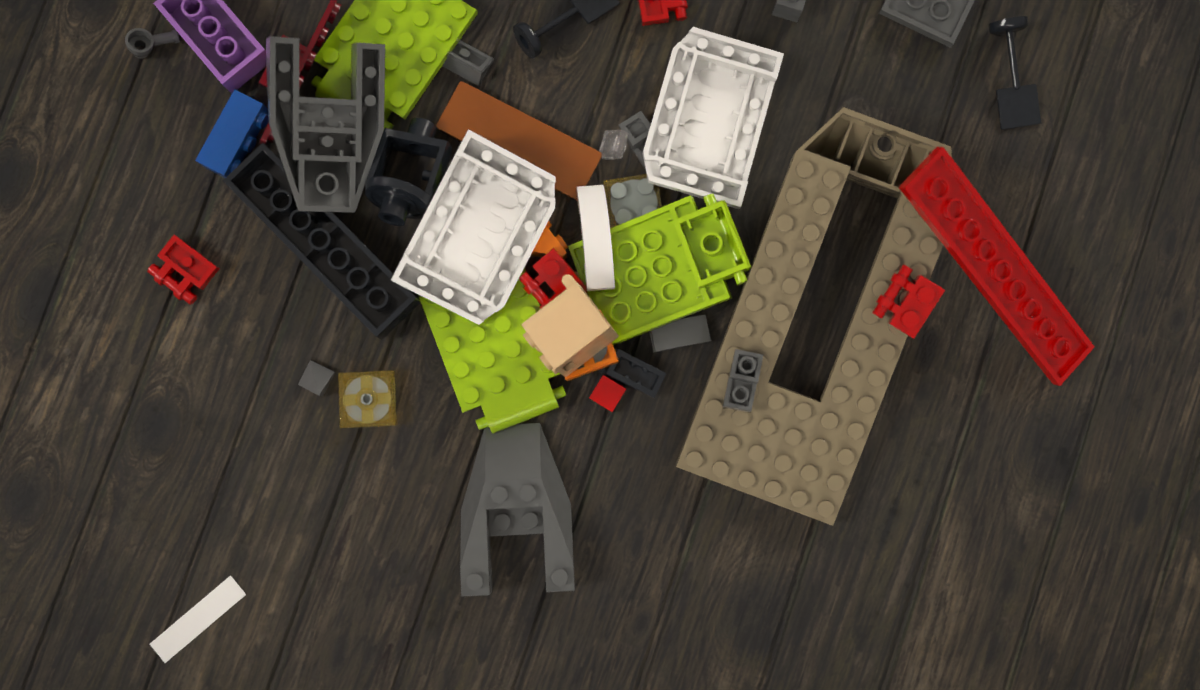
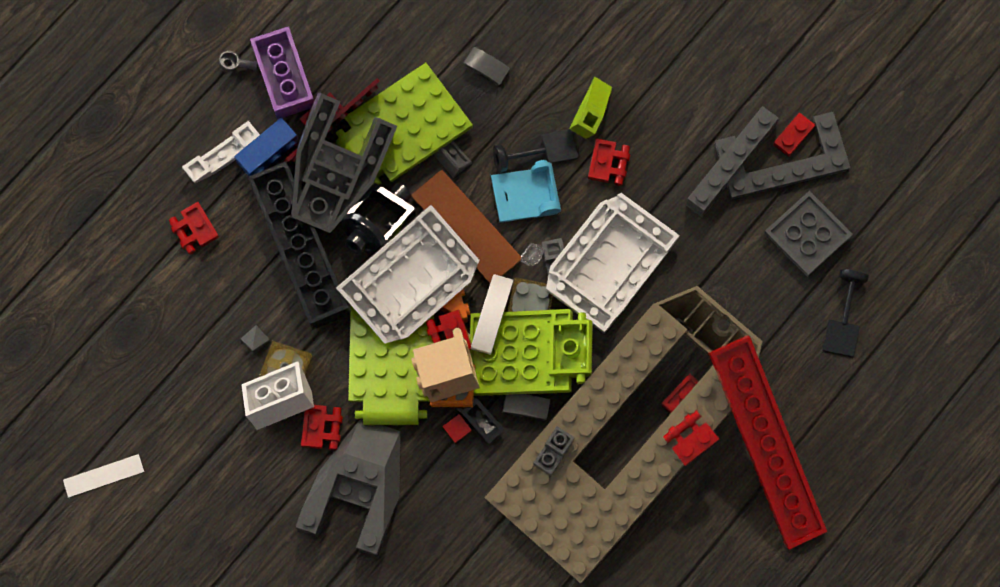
camera: 30 degrees right, 10 degrees down
none -> white slope [182,121,260,183]
none -> white slope [242,361,314,430]
none -> red plate [301,405,343,450]
none -> medium azure door [491,160,561,223]
none -> red plate [661,374,699,414]

